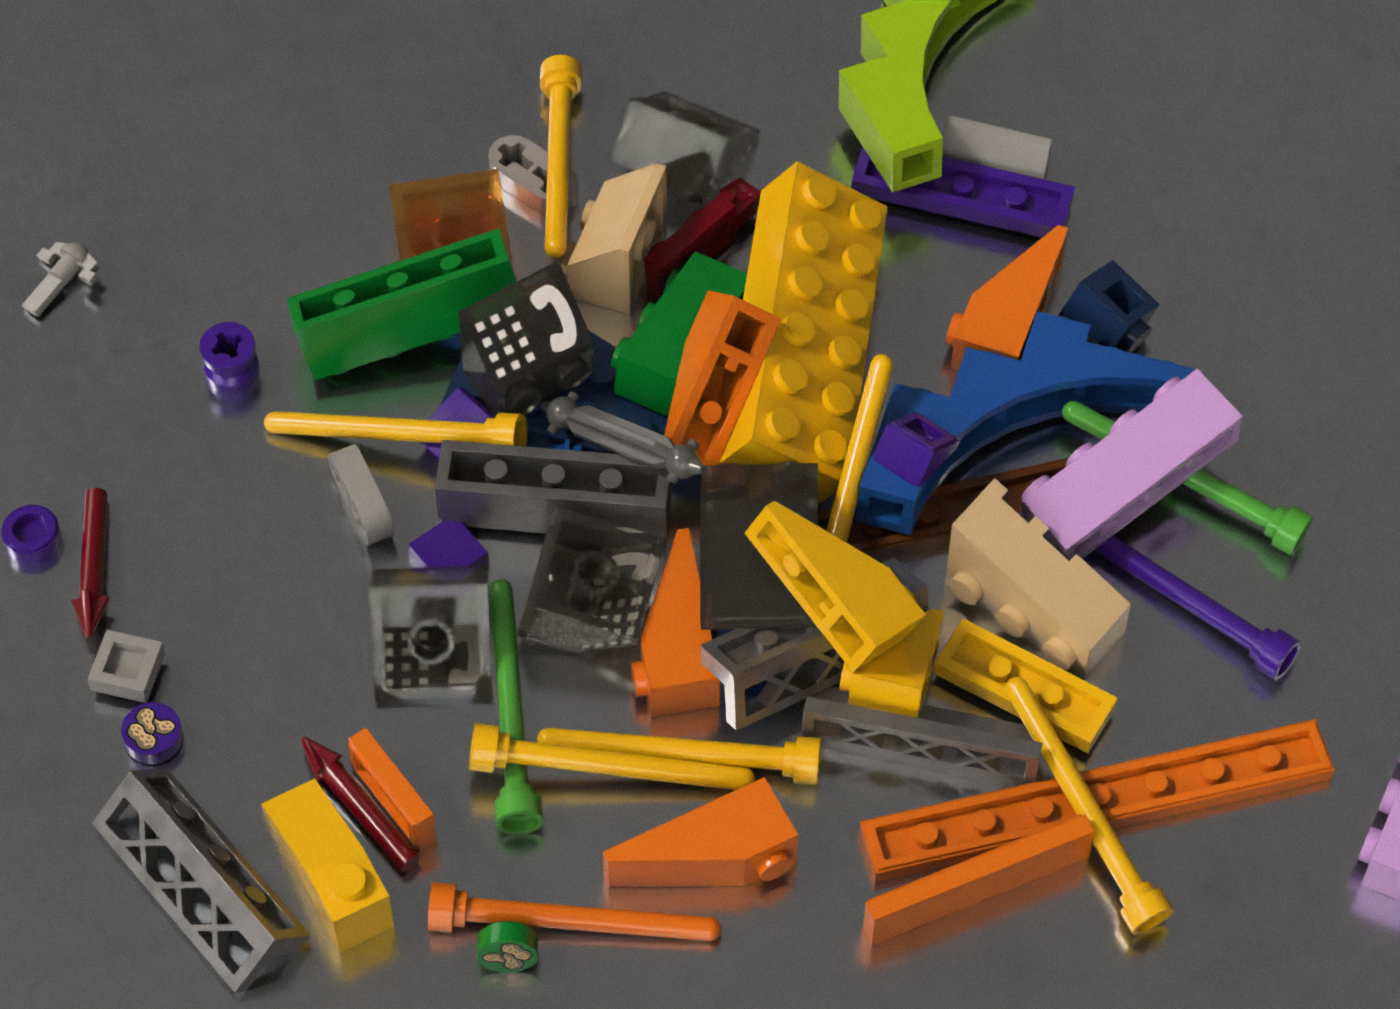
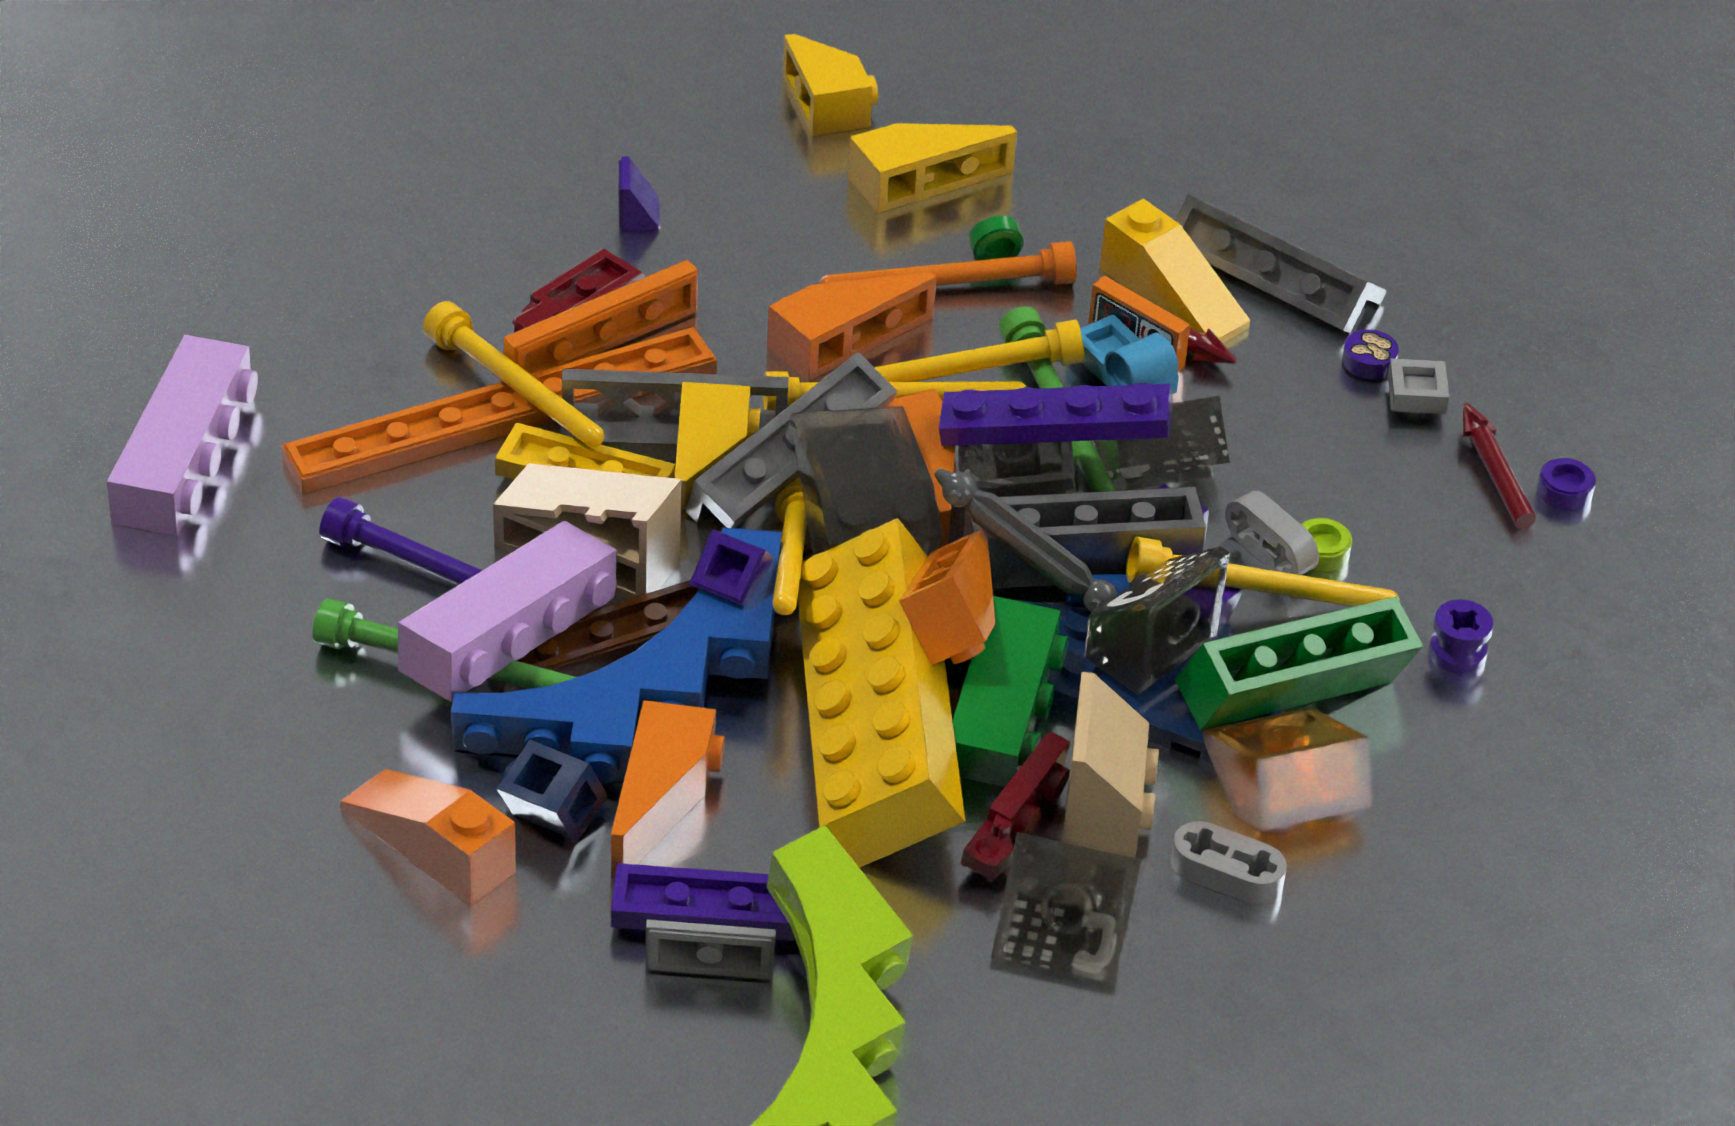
camera: 165 degrees right, 15 degrees down
light grey piece [21,242,100,317] -> none
yellow piece [540,55,582,258] -> none
yellow slope [745,500,926,673] -> none
none -> orange slope [340,769,516,907]
none -> dark red hinge [512,248,645,332]
none -> dark purple plate [939,383,1172,446]
none -> dark azure plate [1080,314,1179,394]
none -> lime tile [1301,518,1352,572]

